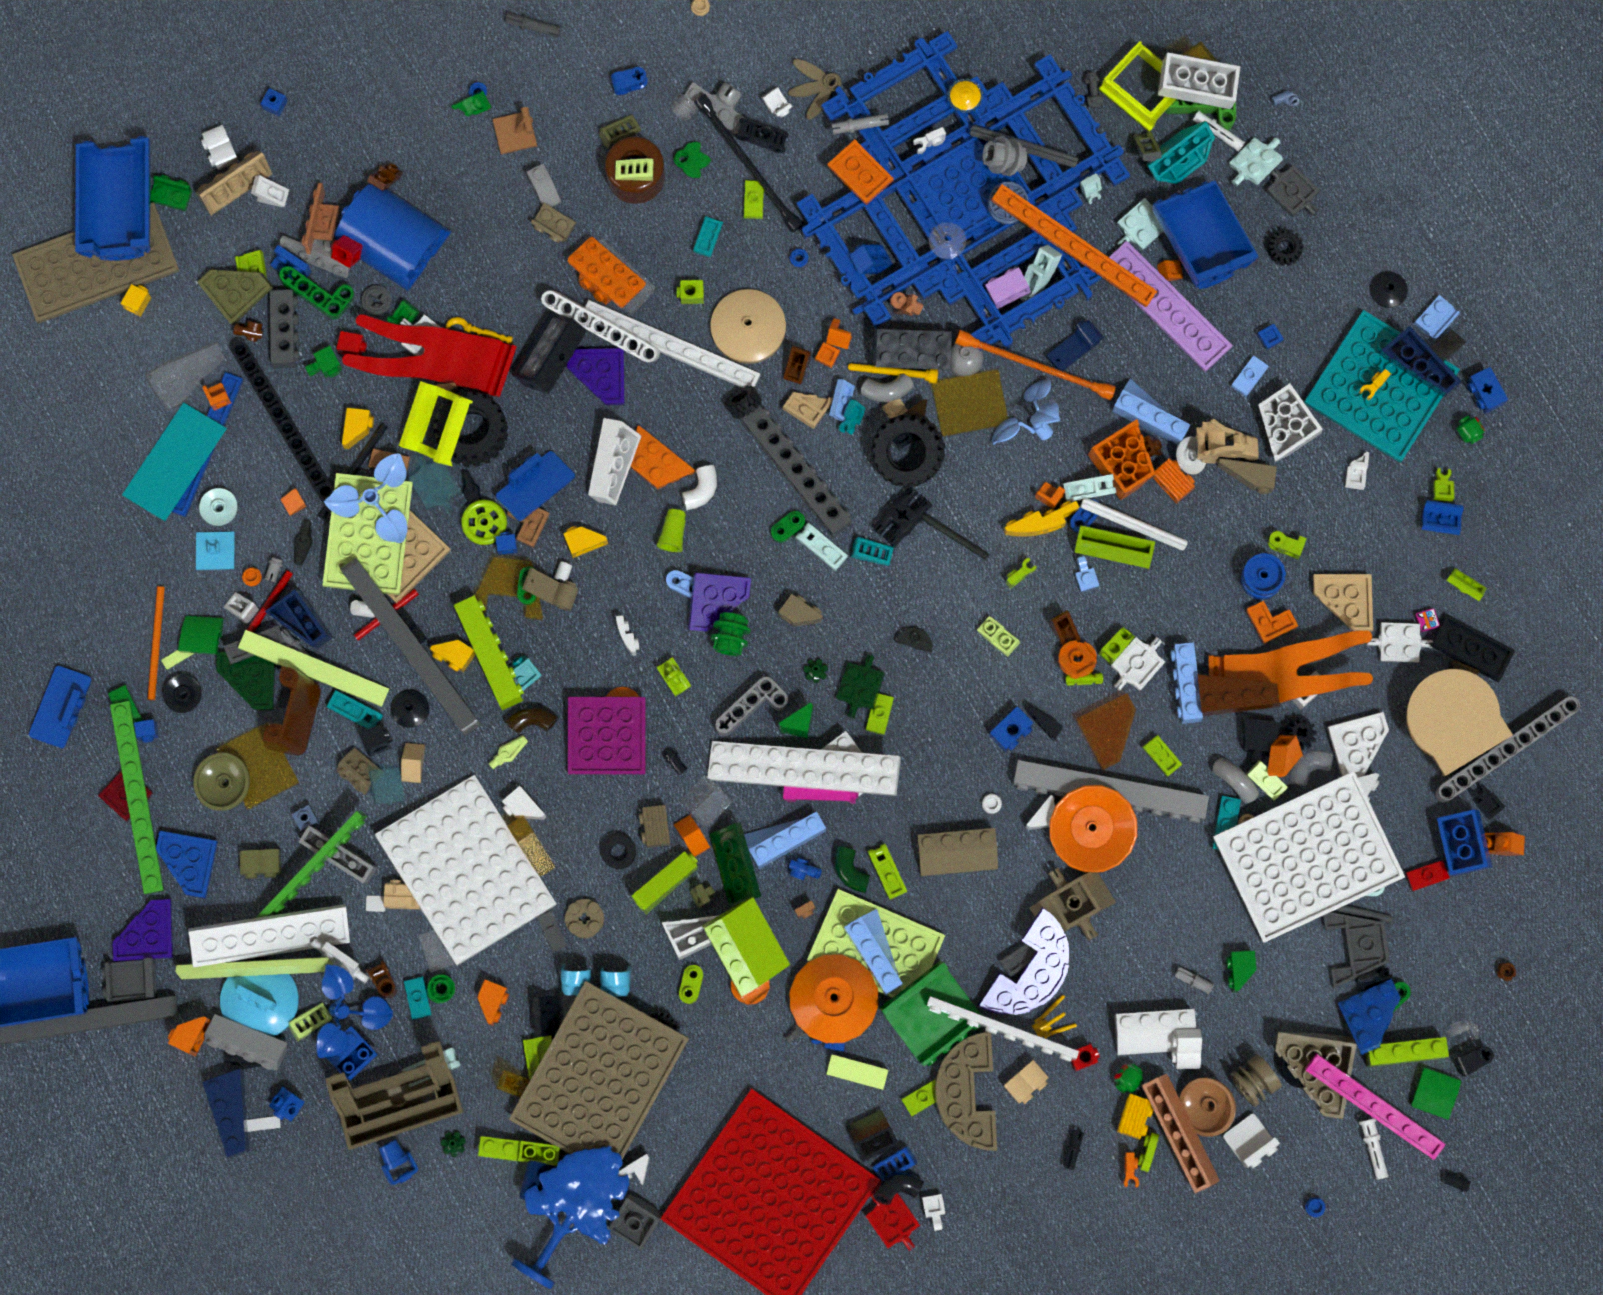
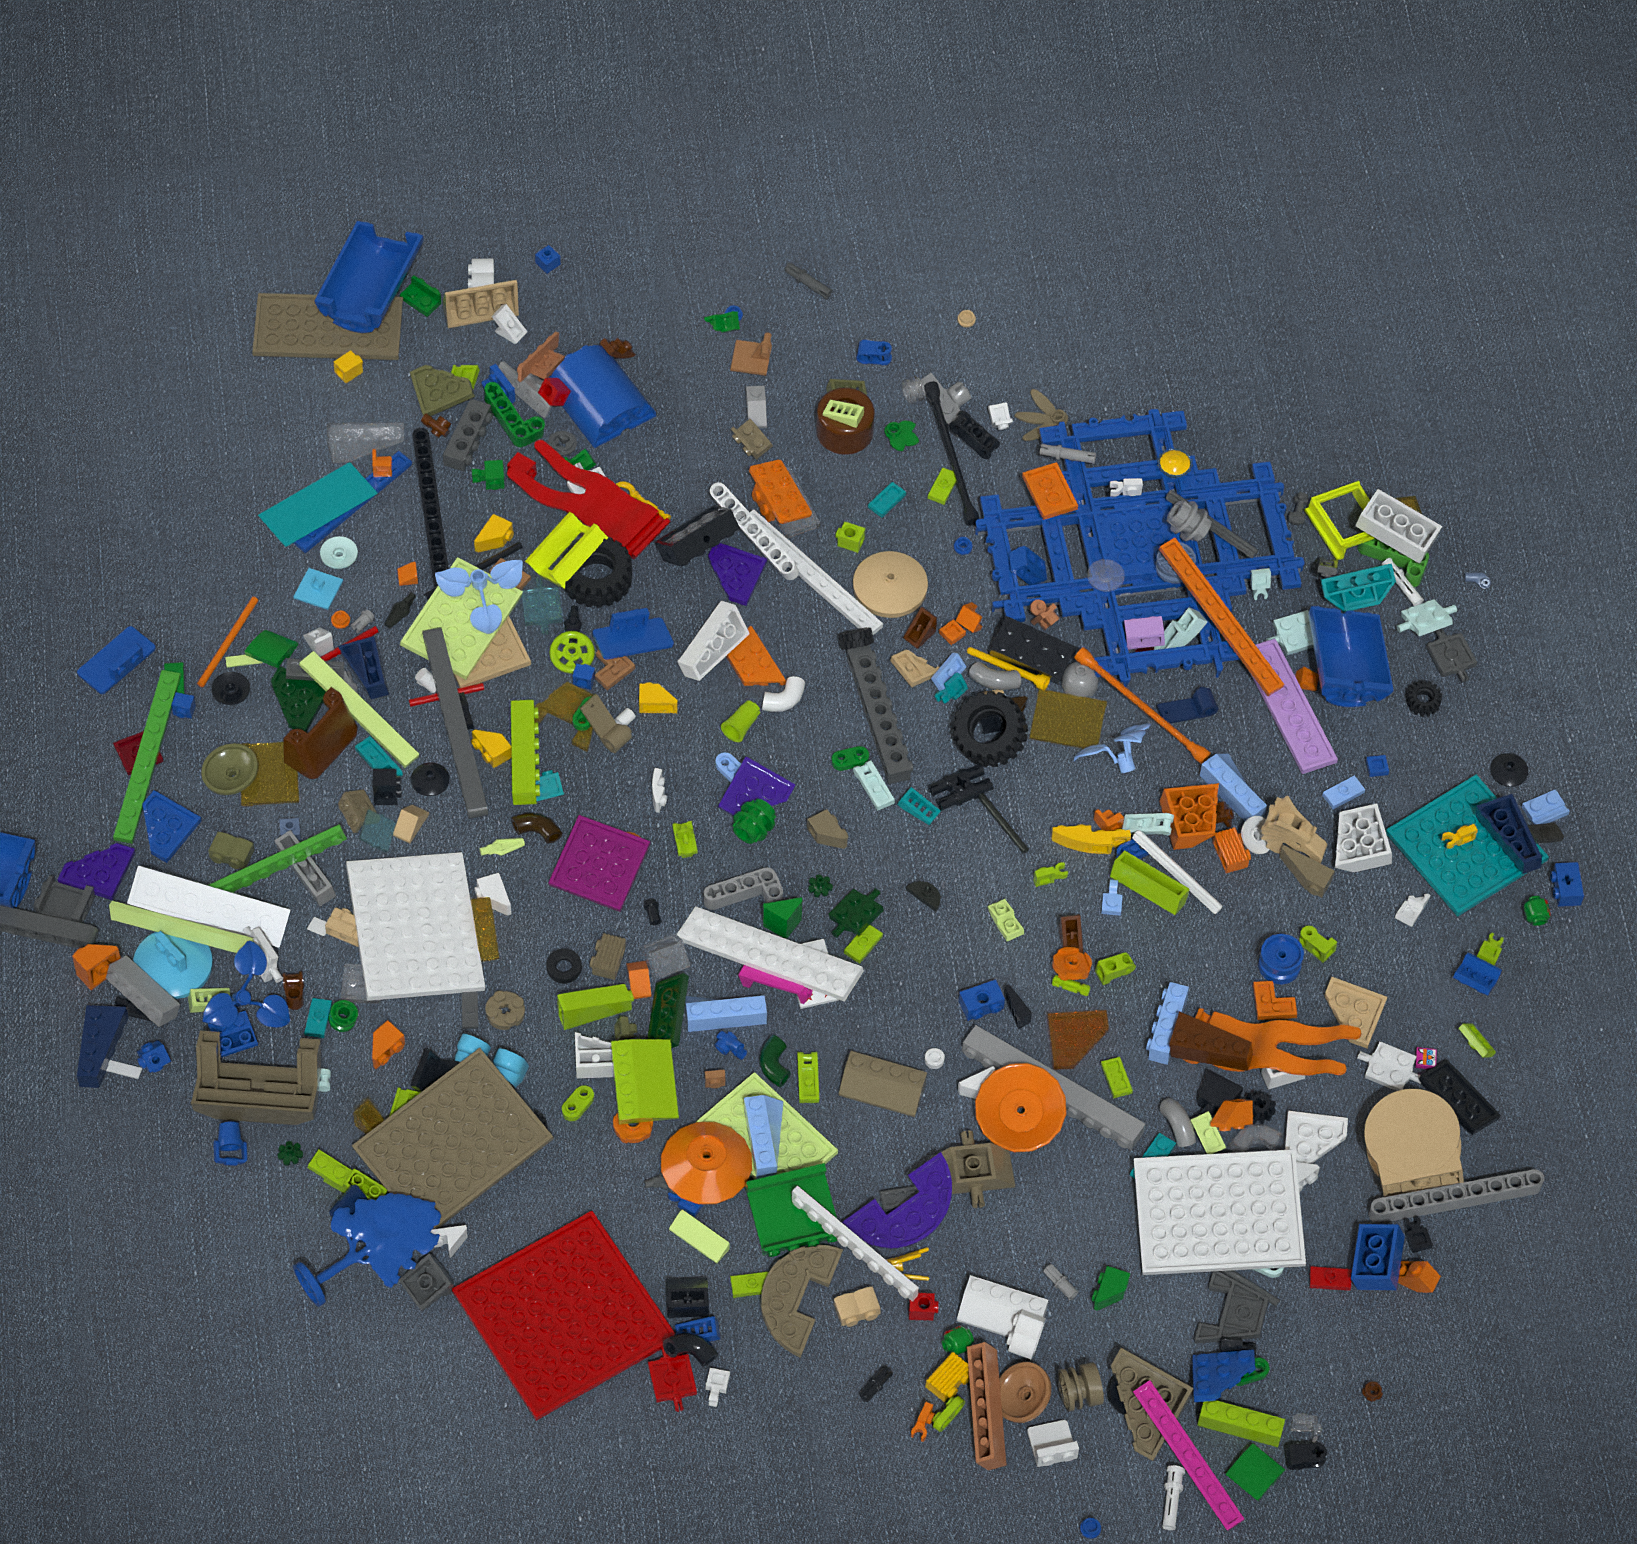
camera: 20 degrees right, 20 degrees down
white plate [1111,637,1165,691] -> none

